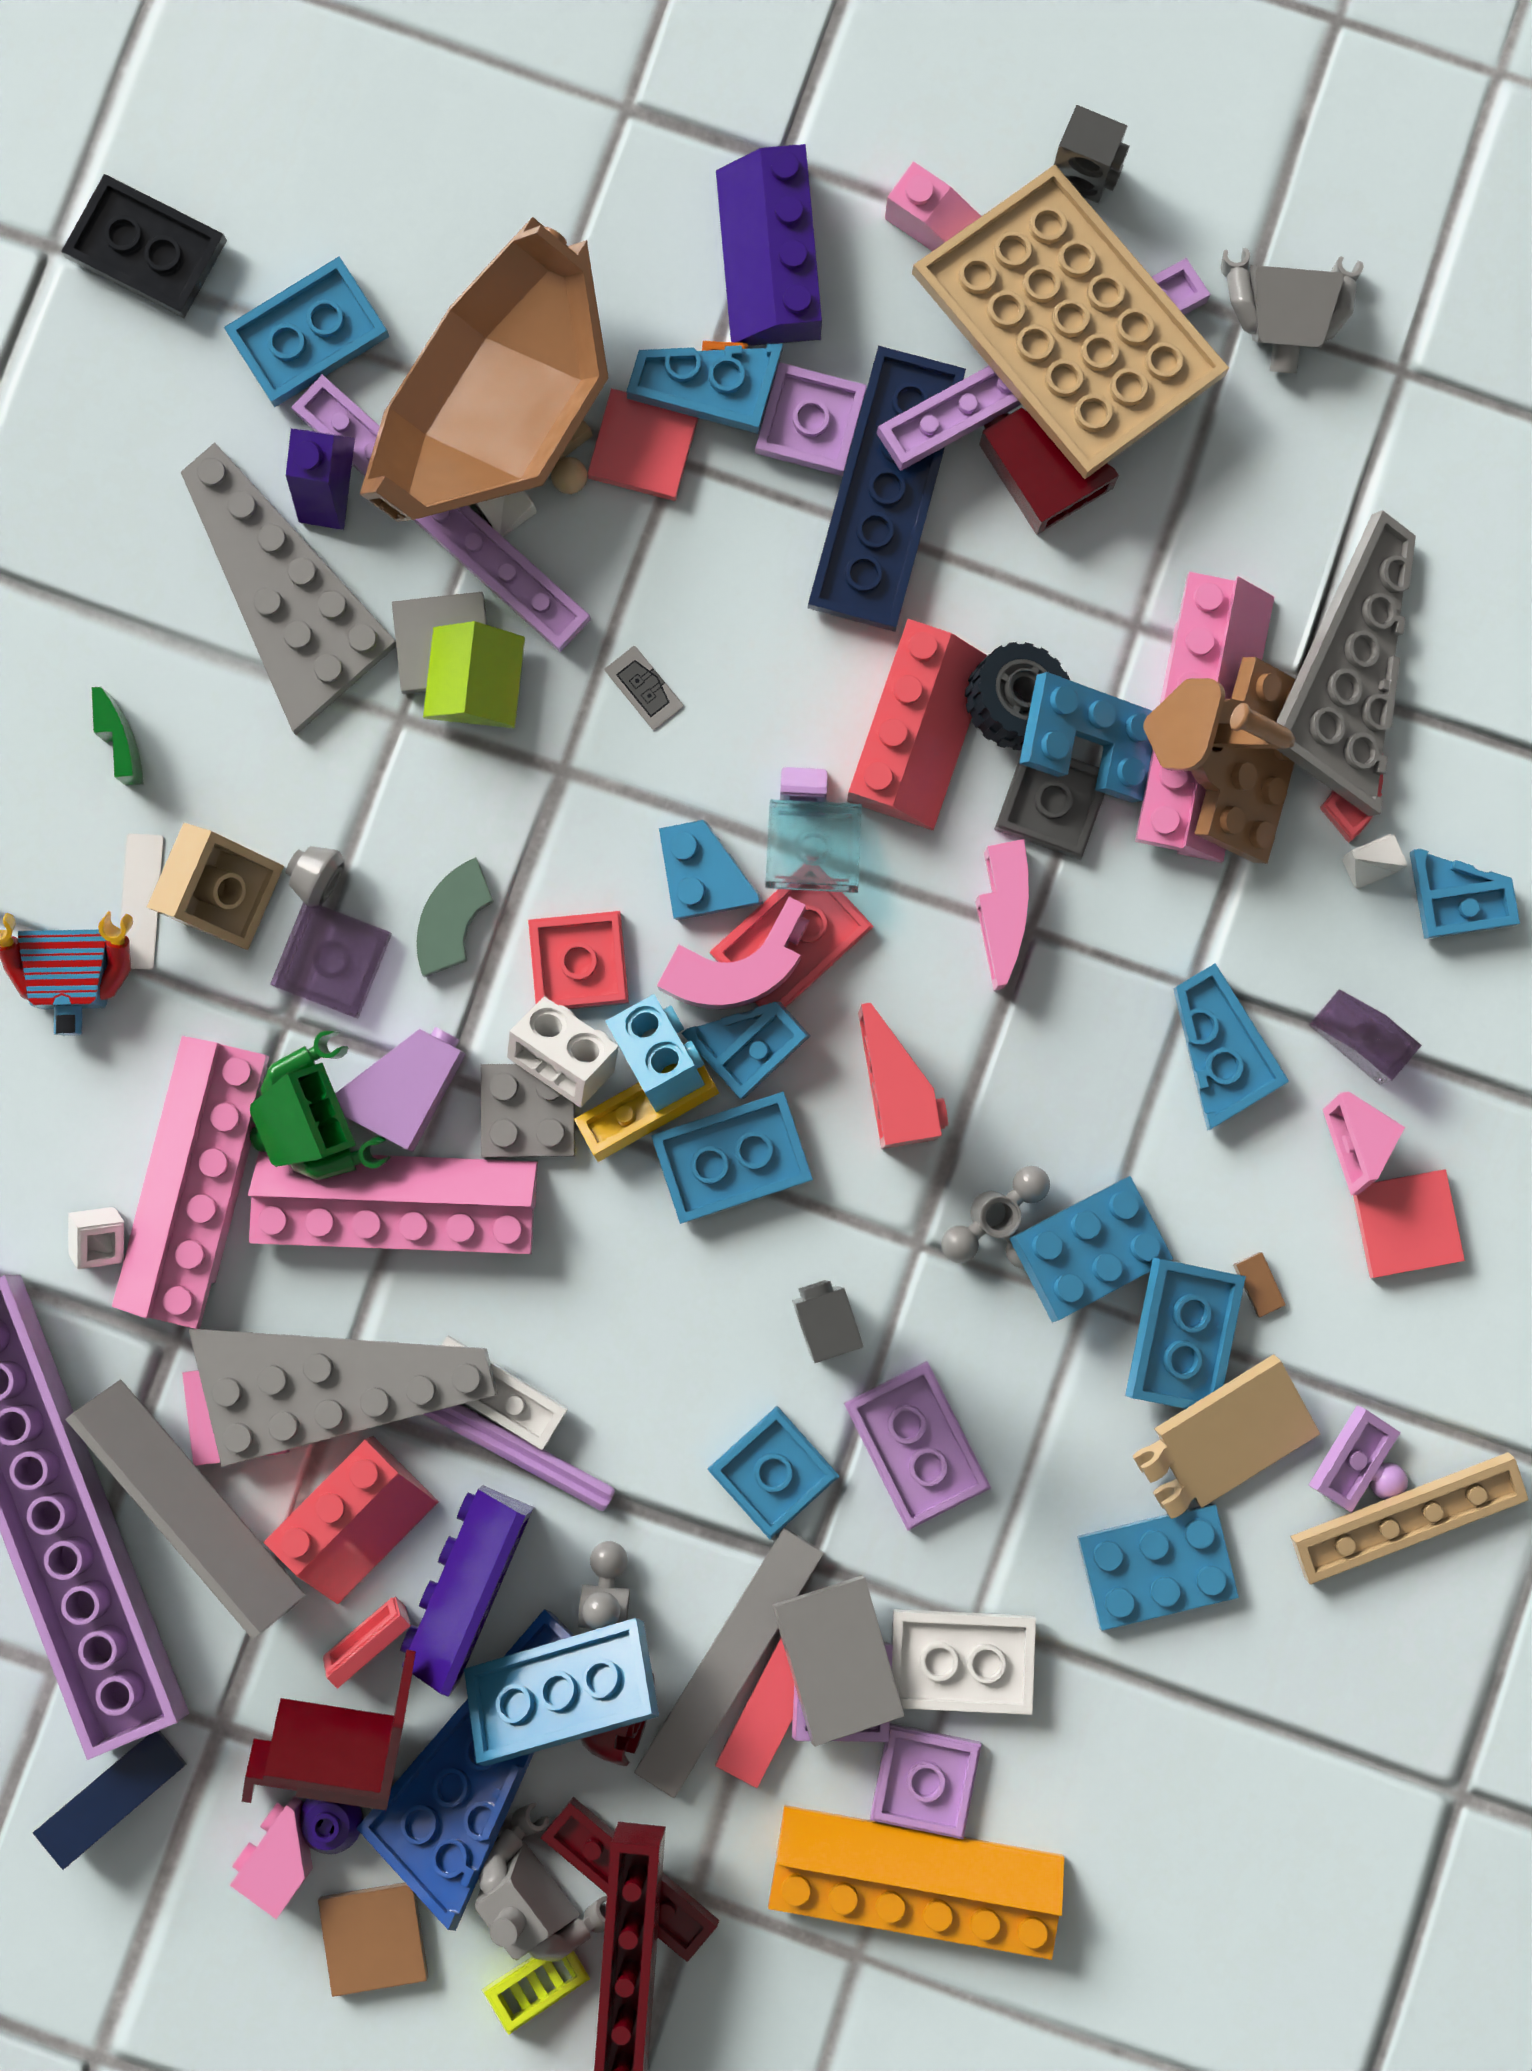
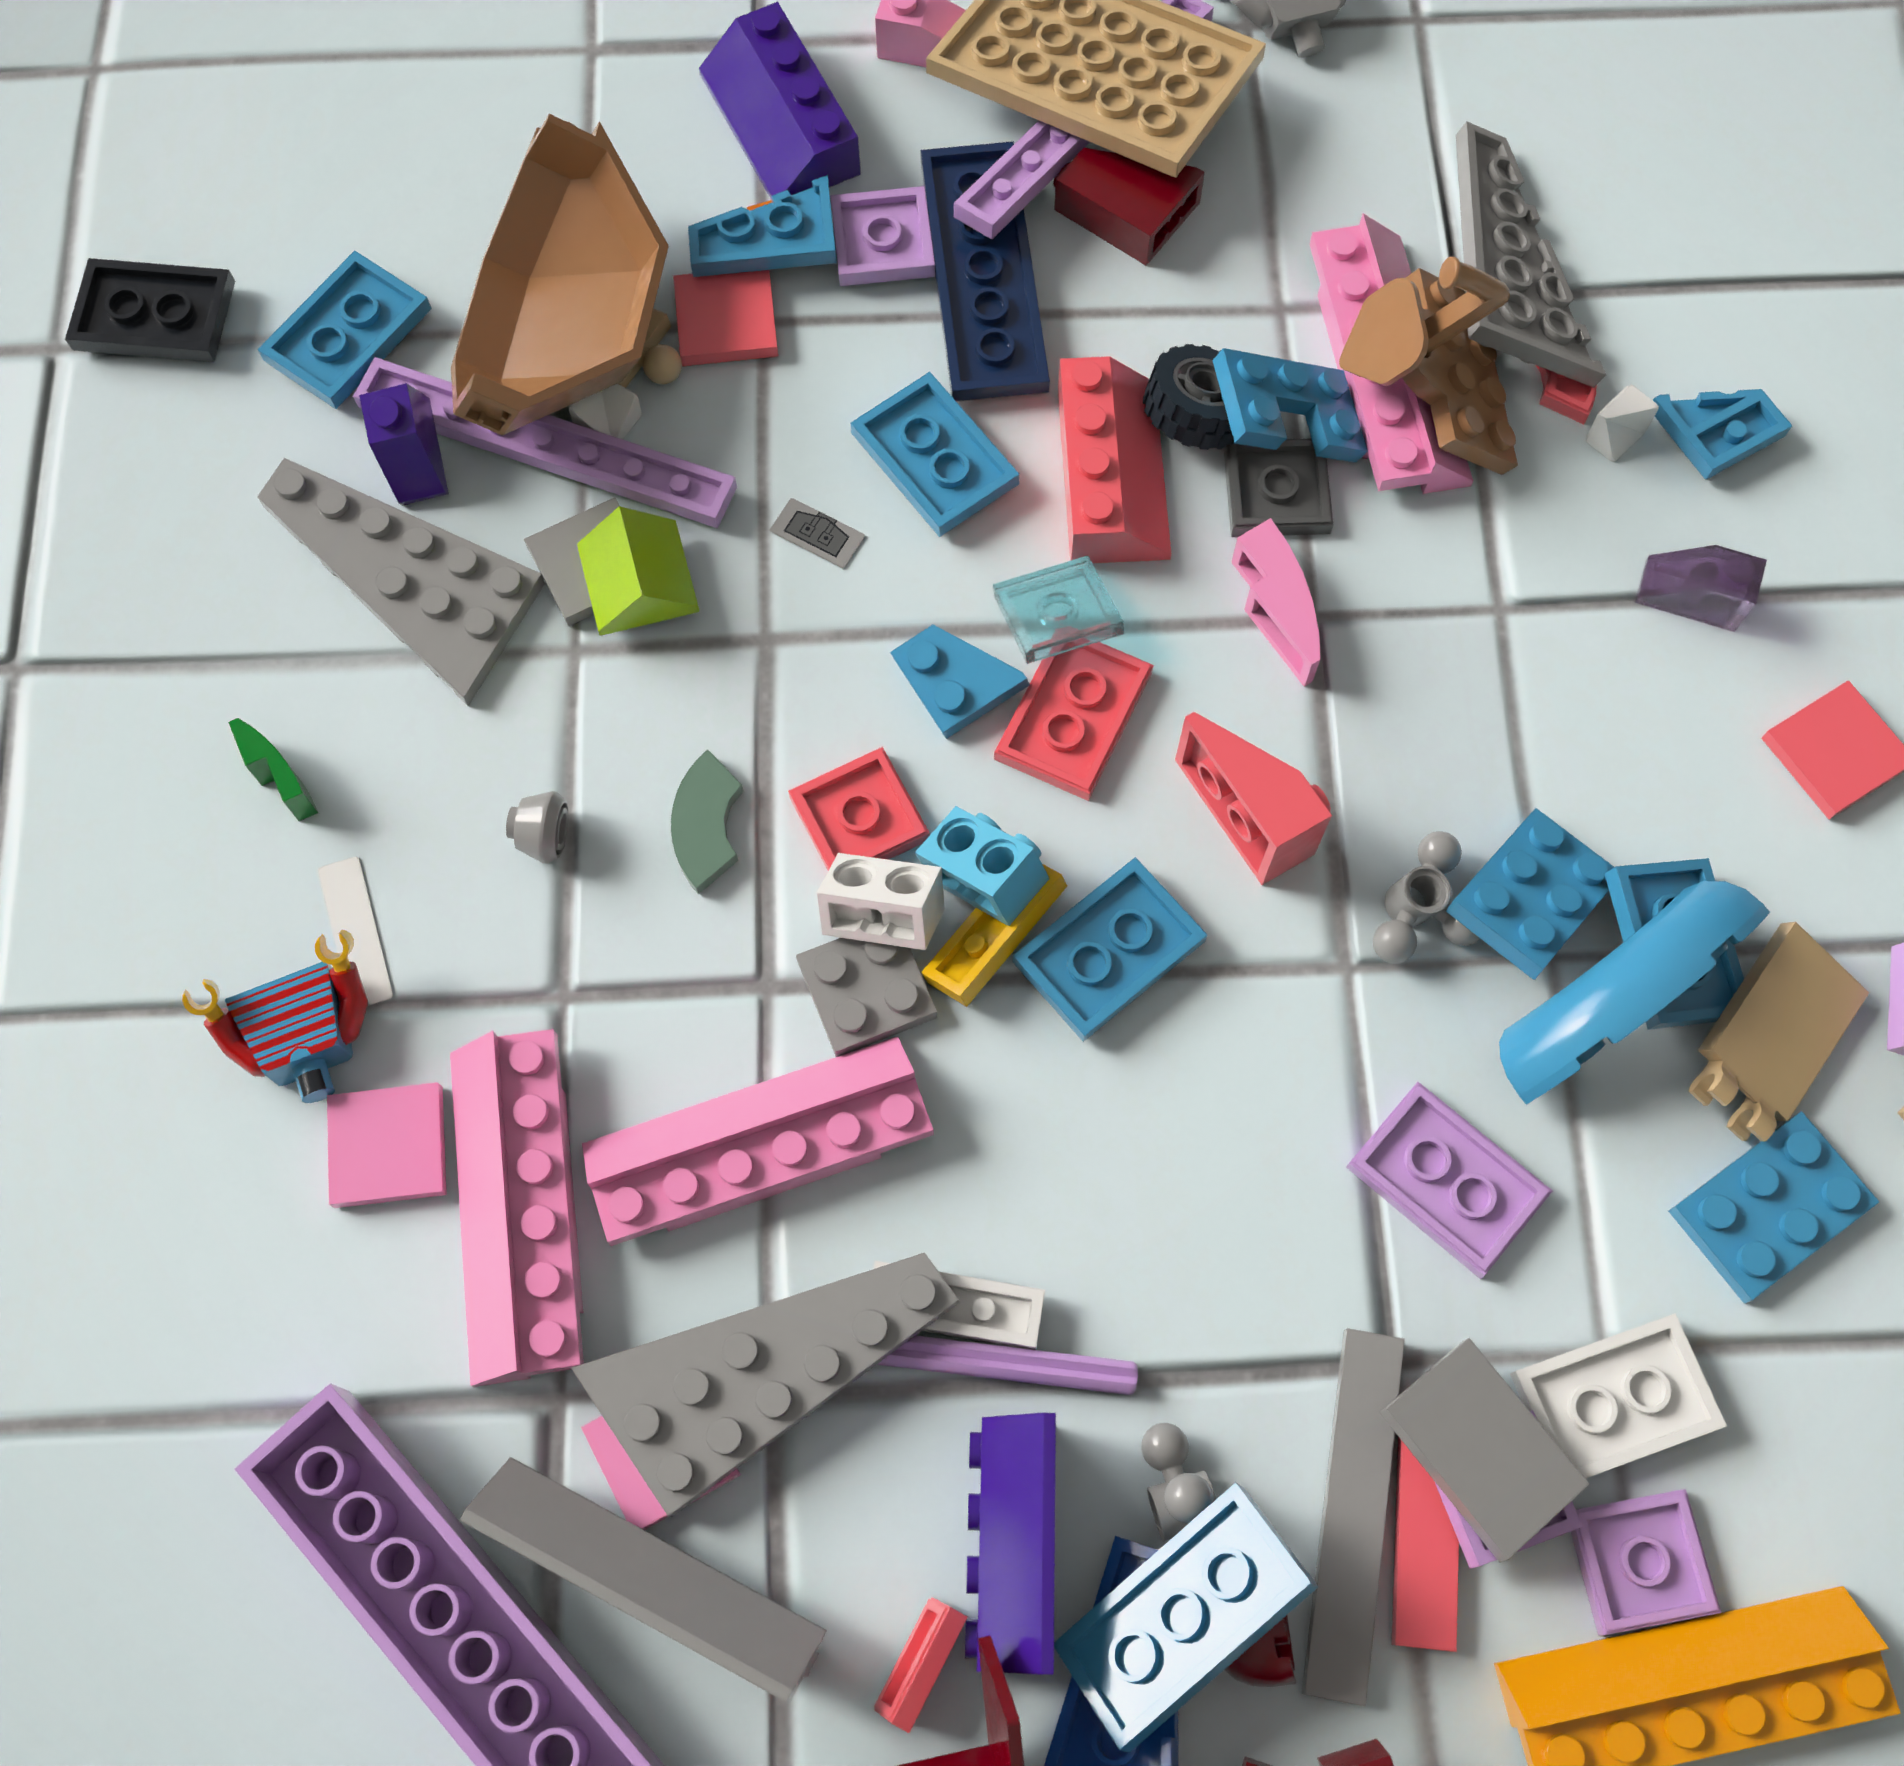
camera: 20 degrees left, 15 degrees down
slope [68,1207,124,1270] -> none
tan slope [147,822,284,950] -> none
green torso [250,1031,391,1180] -> none
coral slope [263,1436,439,1604] -> none
clear purple tile [270,902,392,1019] -> none
lavender slope [335,1027,466,1152] -> none
bright pink arch [657,896,810,1009] -> none
dark azure wing [682,1002,811,1099] -> none
dark azure tile [707,1406,840,1540] -> none
lavender slope [780,767,827,804] -> none
dark grey brick [792,1280,864,1363] -> none
dark azure wing [1173,963,1289,1131] -> none
medium nougat piece [1233,1252,1286,1318] -> none
bright pink slope [1323,1092,1405,1196] -> none
none -> bright pink tile [327,1082,447,1208]
none -> dark azure plate [850,372,1020,537]
none -> dark azure brick [1499,881,1770,1105]

